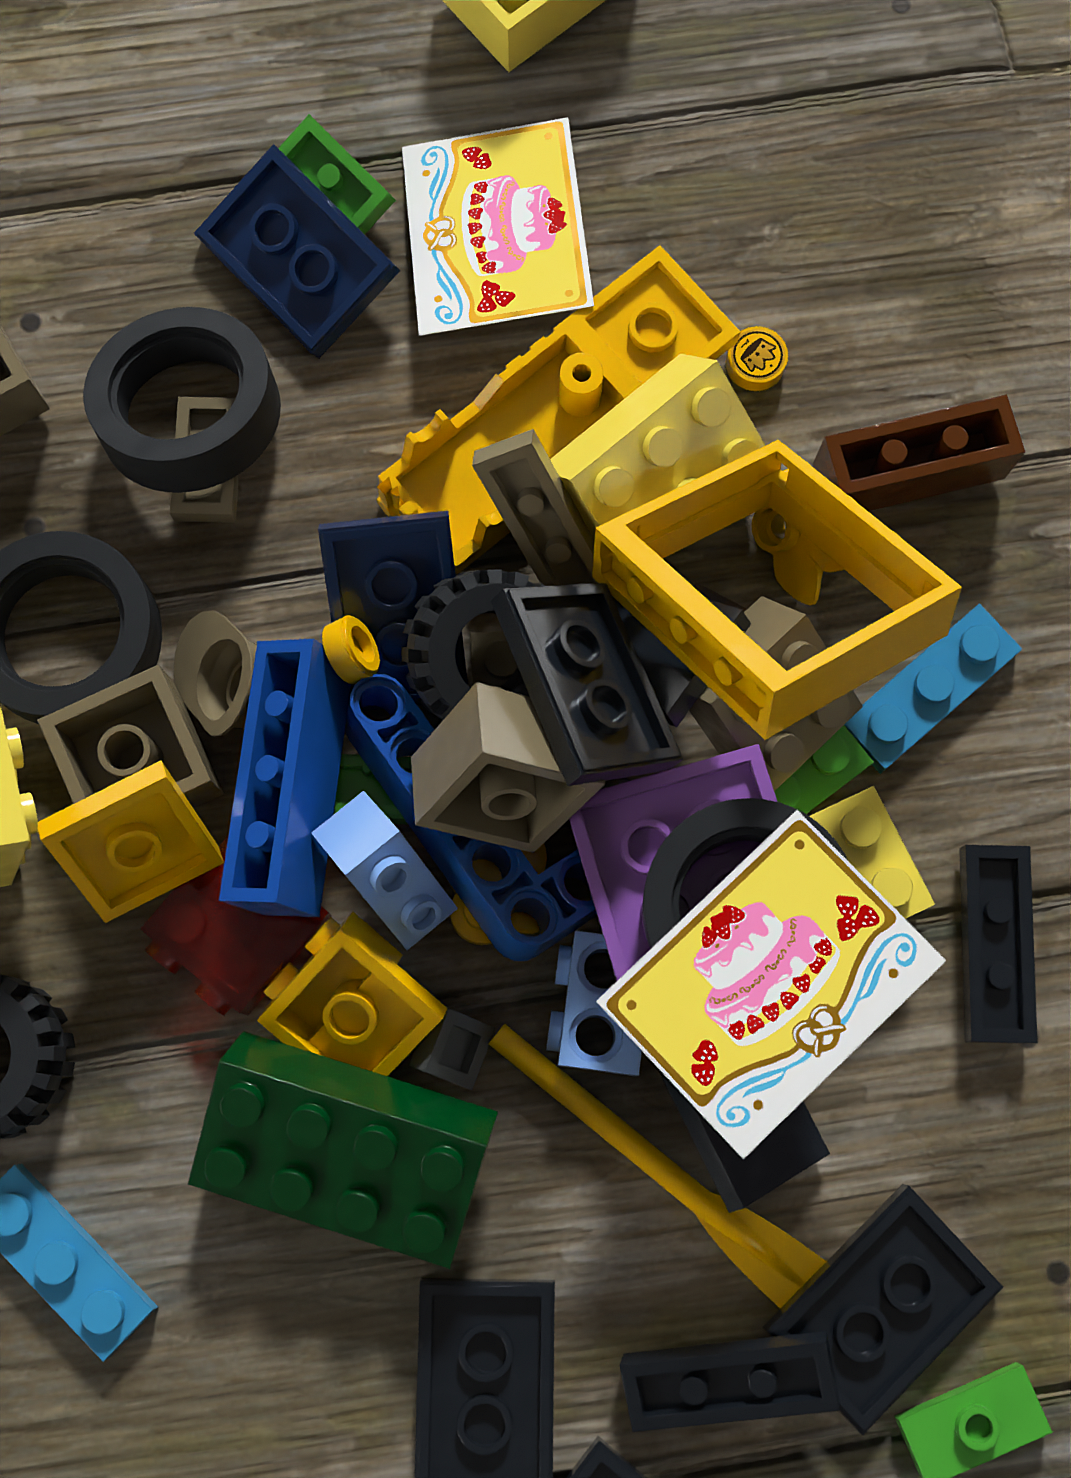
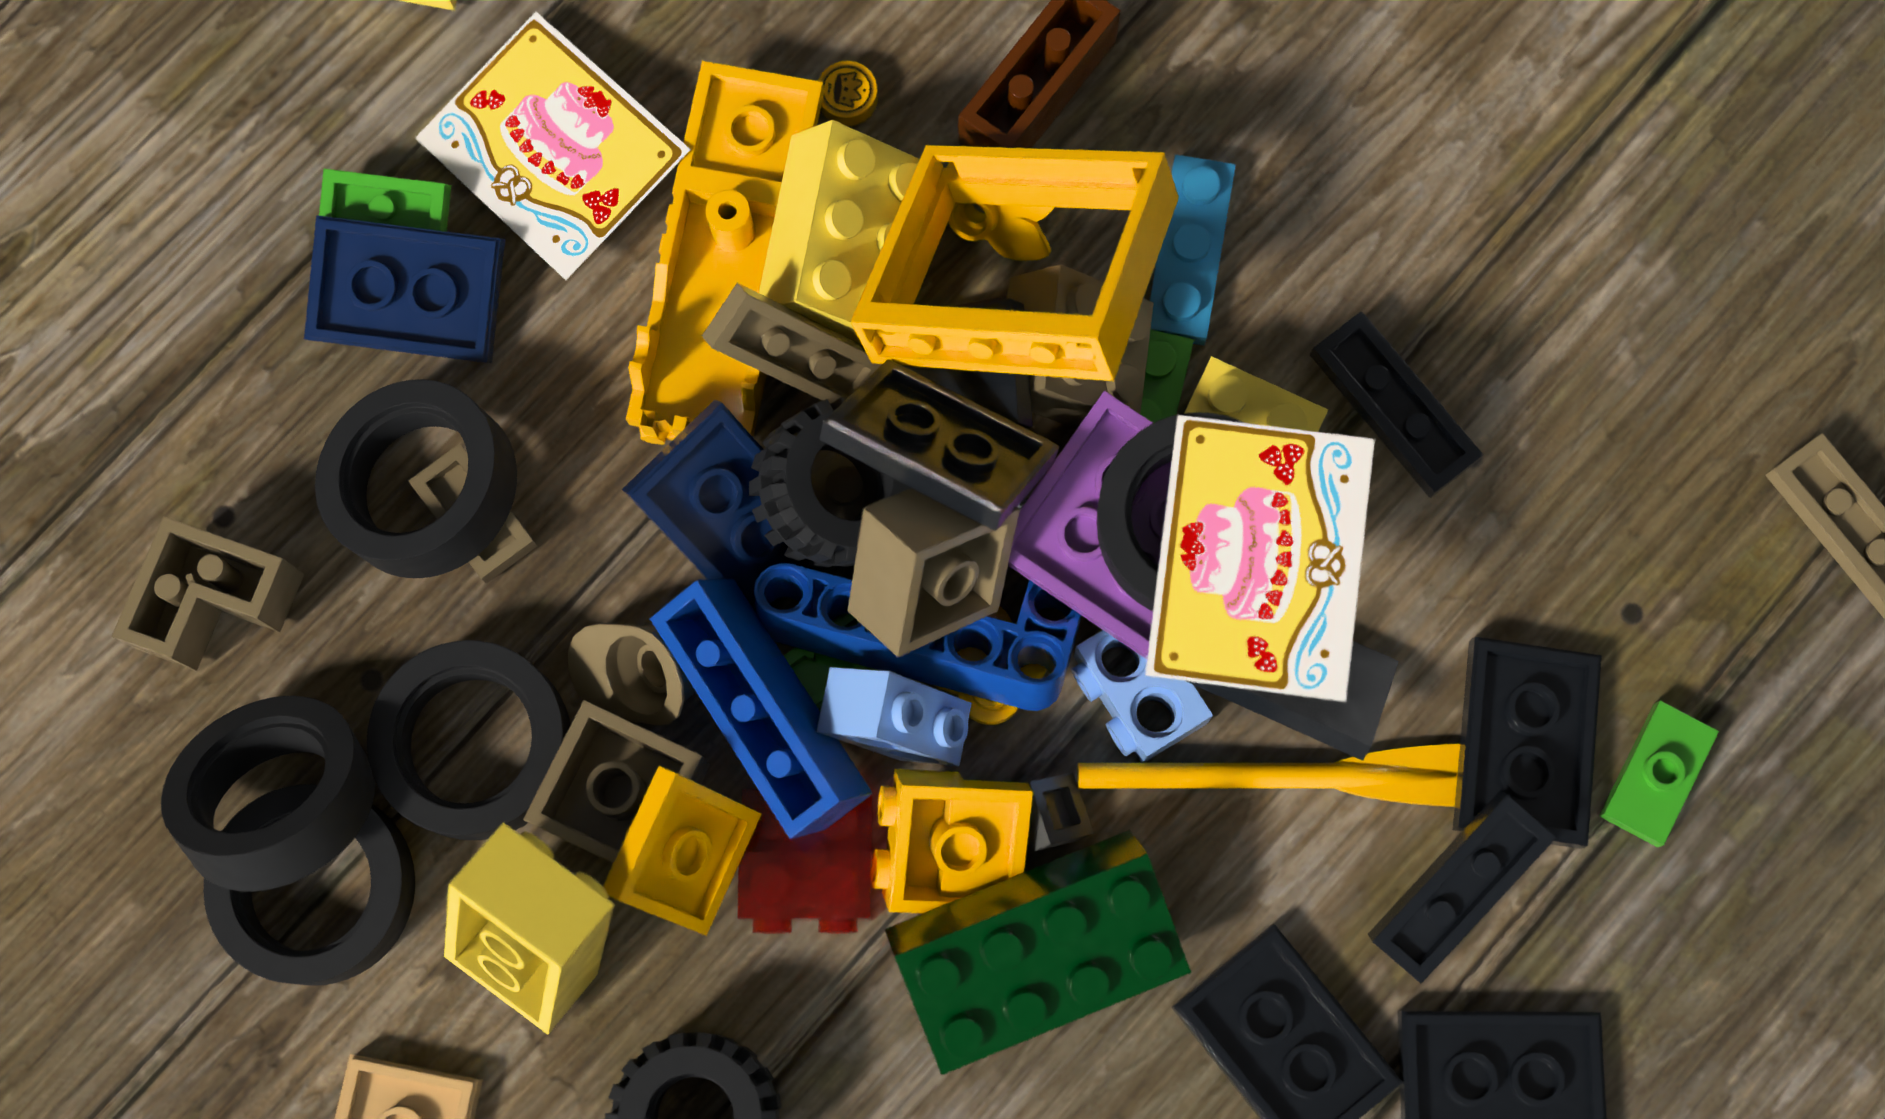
camera: 35 degrees left, 0 degrees up
yellow tile [322,615,380,684] -> none

